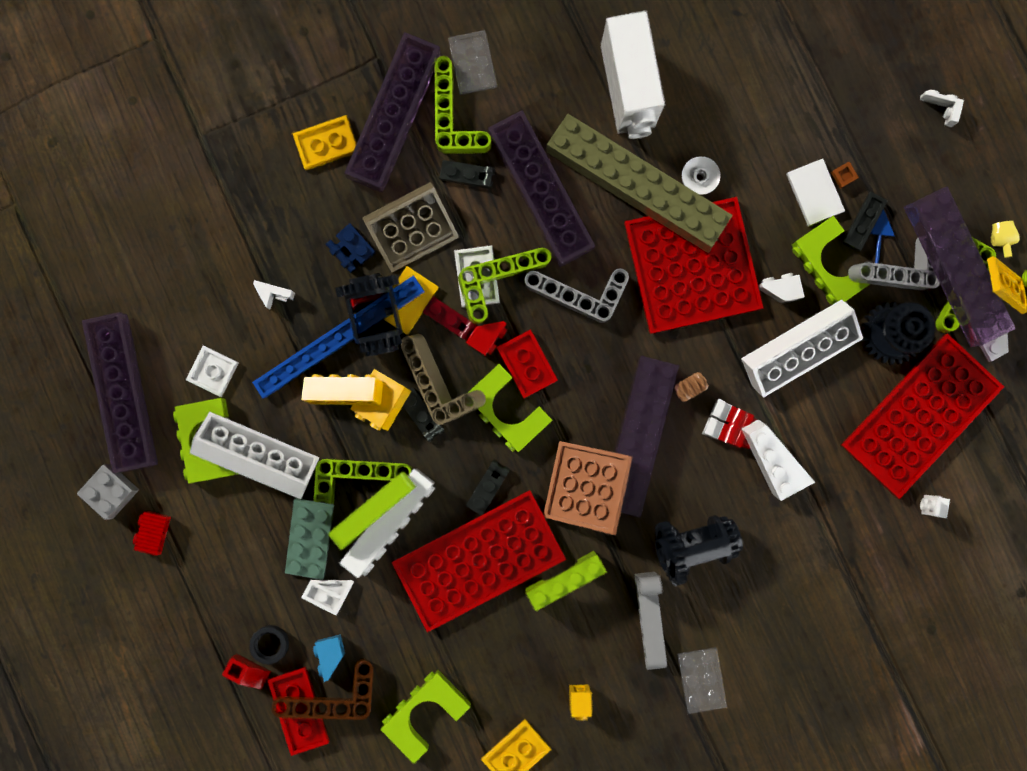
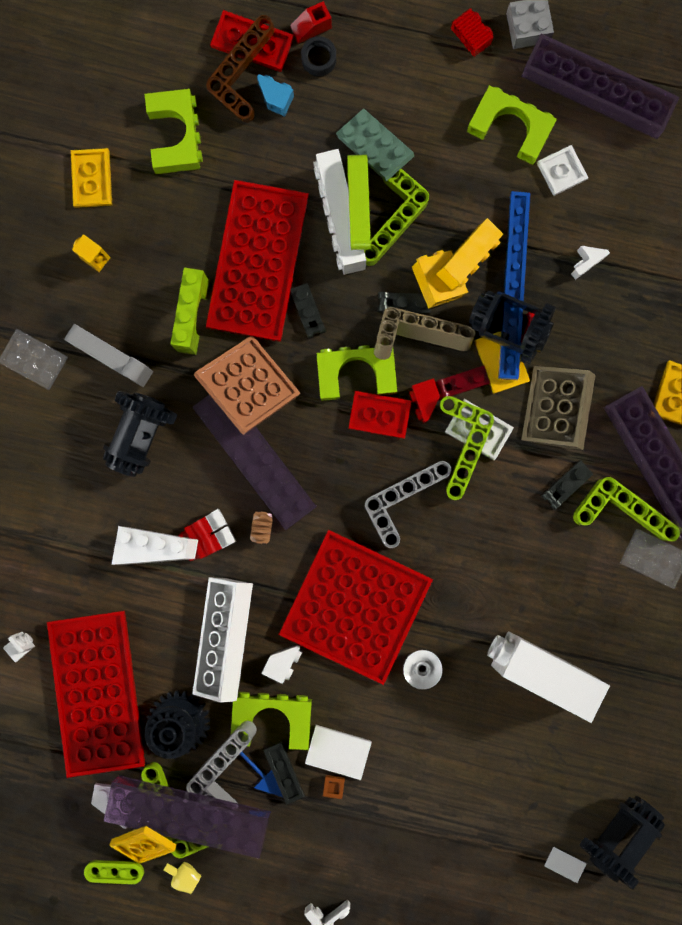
camera: 130 degrees right, 0 degrees up
white brick [190,412,319,499] -> none
white wing [301,580,354,616] -> none
dark blue plate [326,223,376,273] -> none
clear purple brick [488,110,595,267] -> none
olive brick [546,114,732,253] -> none

